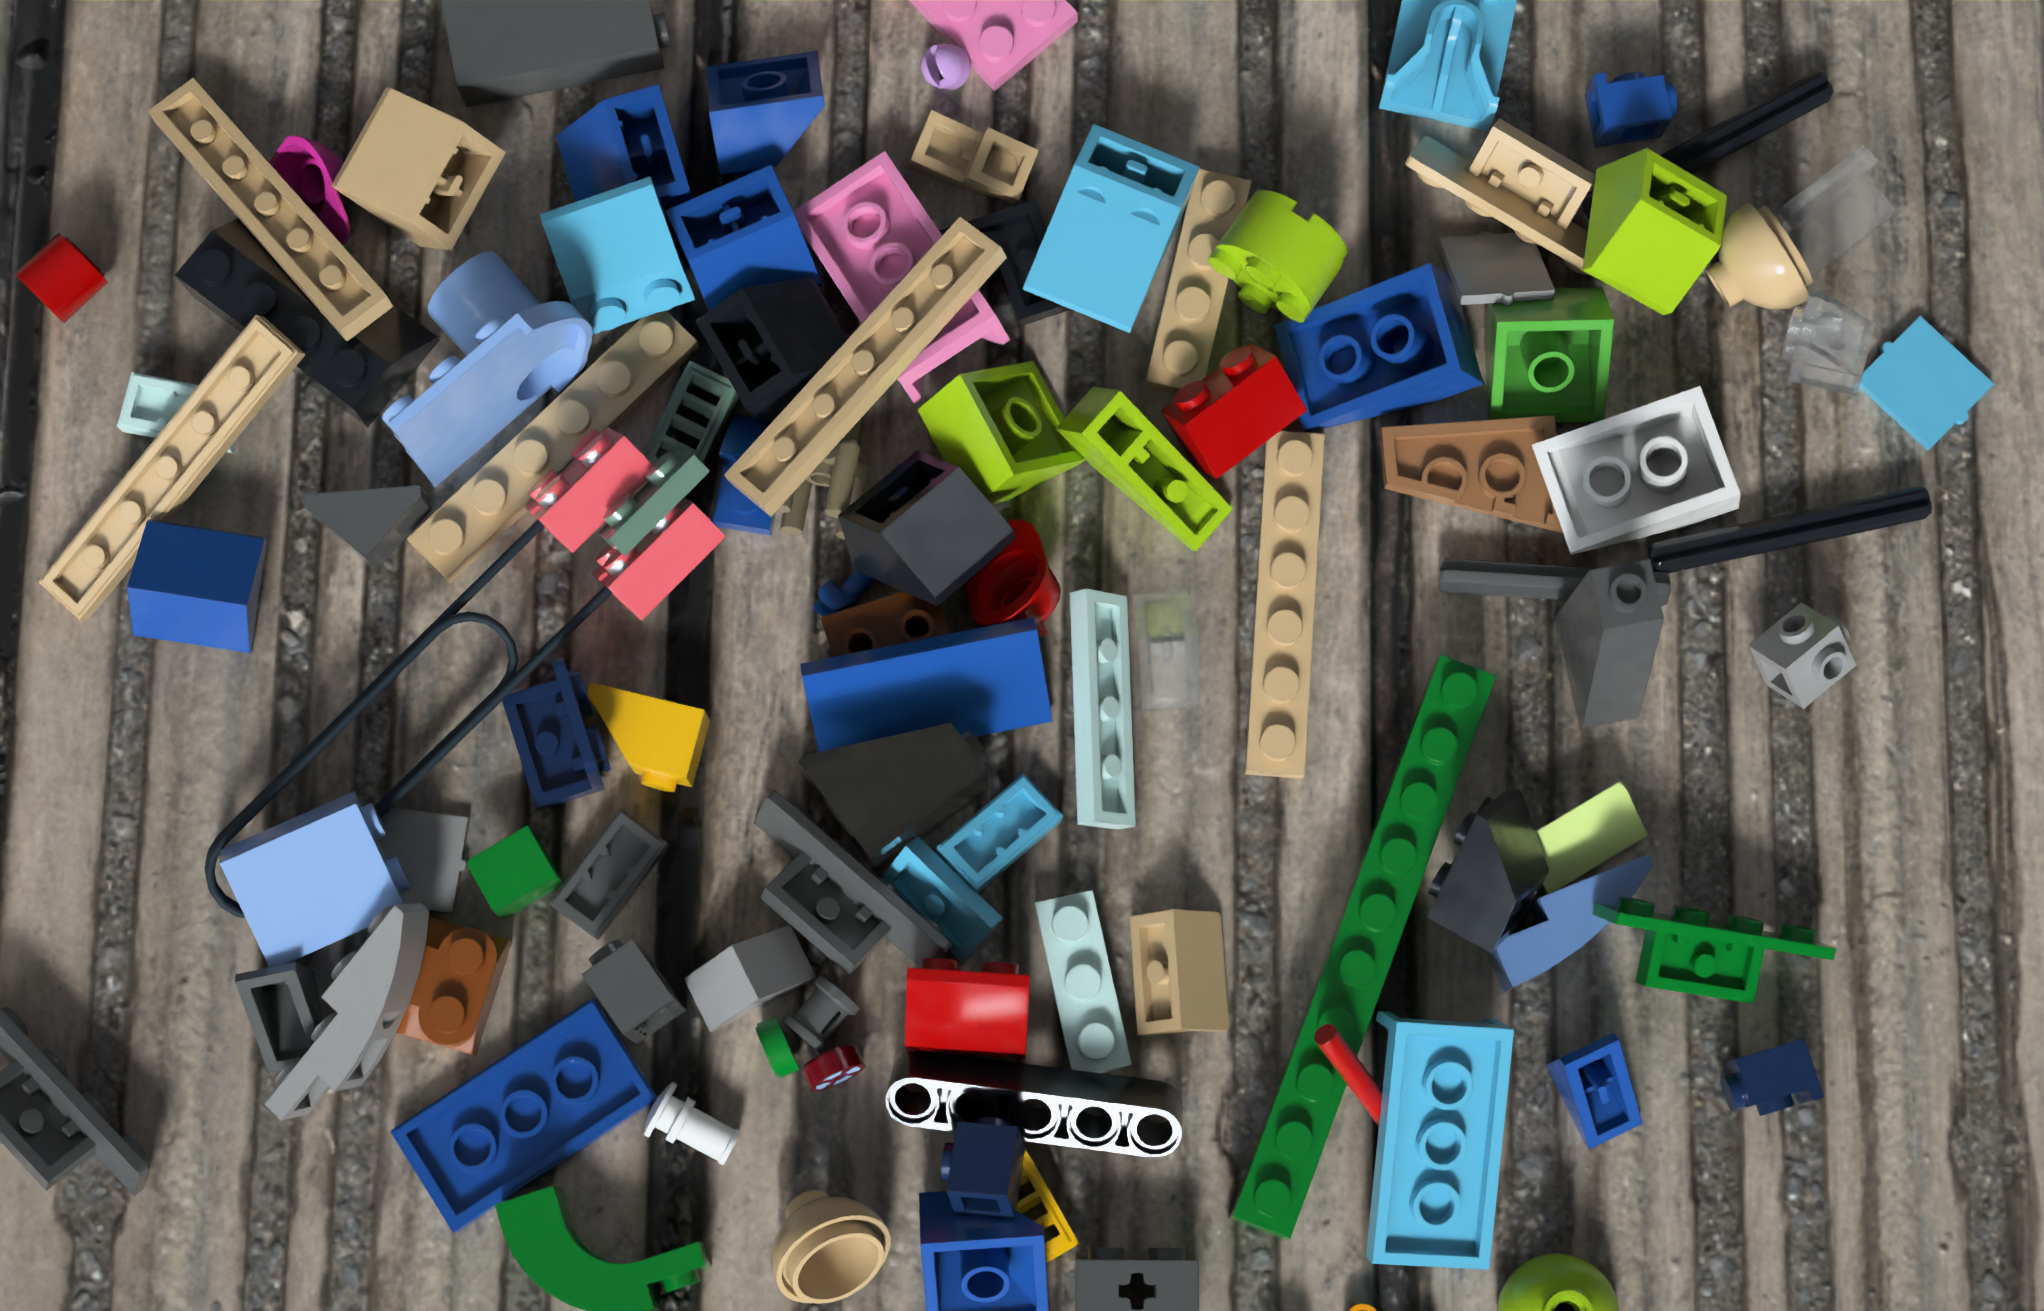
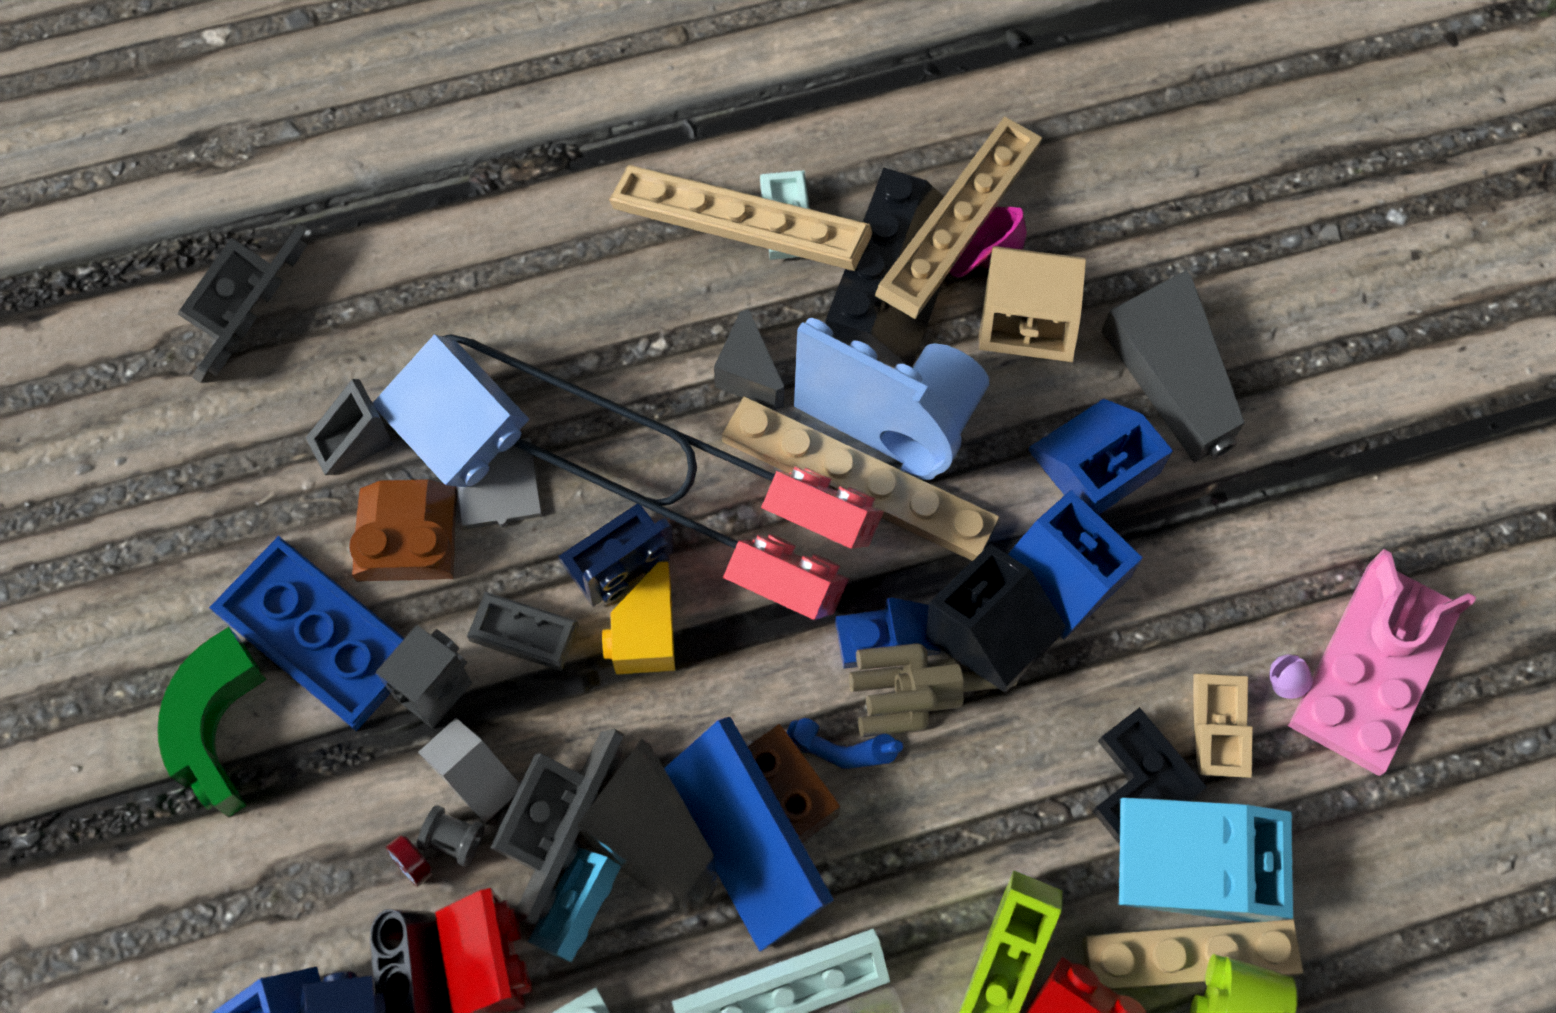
camera: 70 degrees right, 10 degrees down
red piece [14,233,108,323] -> none
blue slope [127,519,267,653] -> none
light grey slope [264,903,429,1121] -> none
green panel [467,825,564,919] -> none
medium azure slope [540,177,695,335] -> none
sand green plate [598,449,710,556] -> none
sand green slope [644,361,741,496] -> none
white pin [644,1082,741,1165] -> none
blue slope [706,51,825,177] -> none
tan plate [724,217,1007,517] -> none
green tile [755,1015,800,1078] -> none
tan piece [771,1190,891,1304] -> none
bright pink plate [793,151,1010,403] -> none
black slope [838,450,1016,606] -> none
lime slope [917,361,1085,504] -> none
medium azure plate [935,773,1063,893] -> none
red piece [964,519,1061,638] -> none

